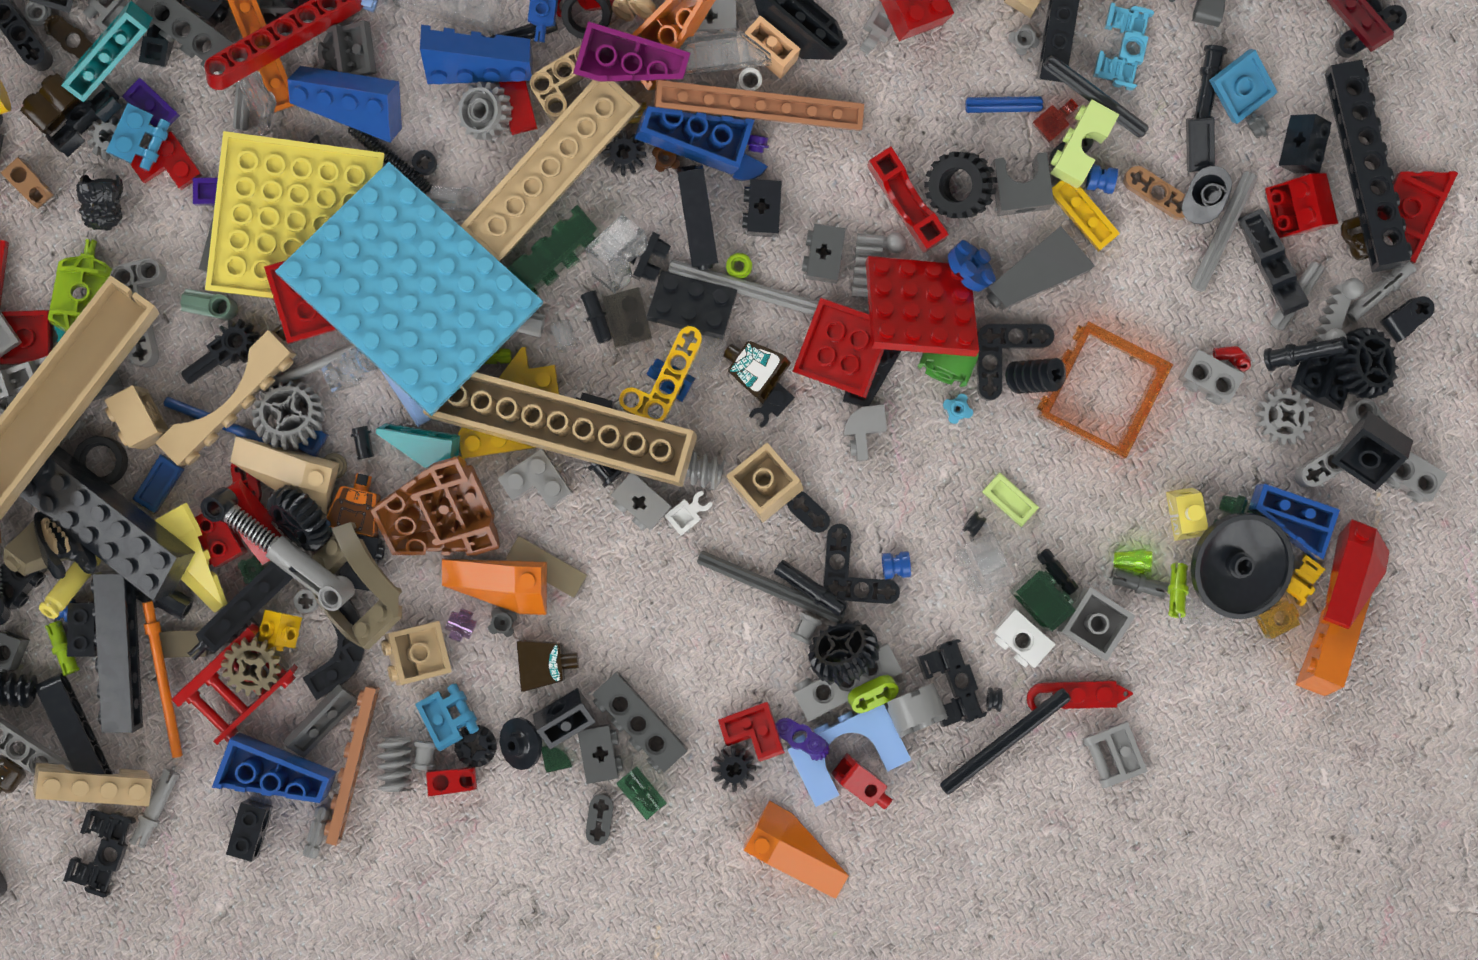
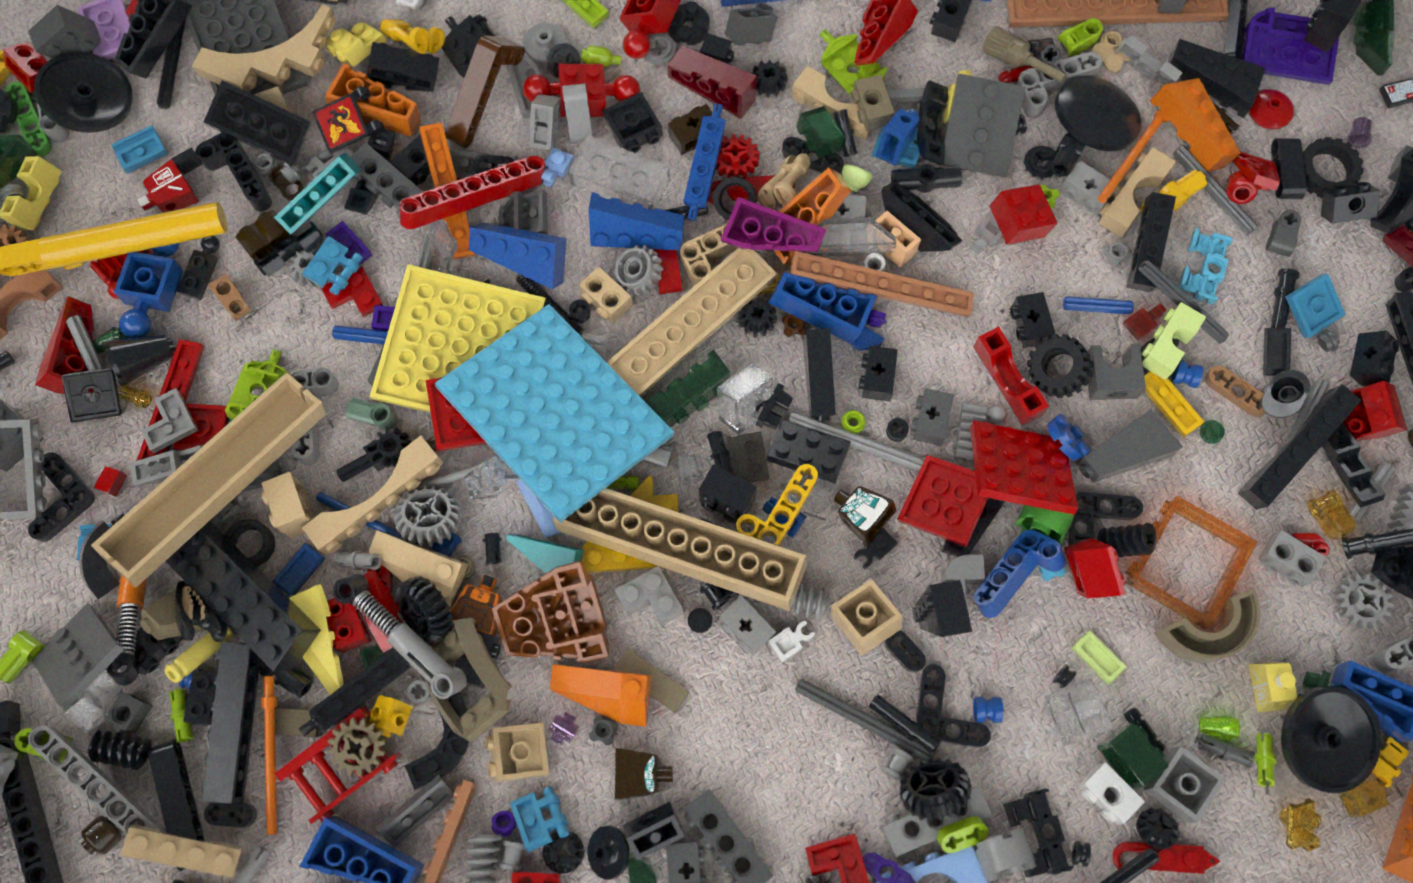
camera: 10 degrees right, 15 degrees down
black hair [76,175,124,231] -> none
none -> black beam [204,802,257,828]
none -> light grey plate [280,162,301,184]
none -> blue axle [332,325,388,345]
none -> light grey pin [336,550,382,570]
none -> dark purple plate [491,811,517,837]
none -> tan brick [579,266,633,323]
none -> black plate [688,608,713,633]
none -> black brick [699,464,757,524]
none -> black bush [886,418,909,442]
none -> black wedge [912,580,973,637]
none -> blue beam [974,530,1066,618]
none -> black brick [1010,292,1056,348]
none -> red slope [1064,538,1126,599]
none -> black gear [1136,807,1180,849]
none -> dark tan brick [1154,588,1260,663]
none -> clear green plate [1200,420,1225,444]
none -> black arch [1238,384,1362,510]
none -> clear yellow hips [1279,798,1322,852]
none -> clear yellow piece [1307,490,1355,540]

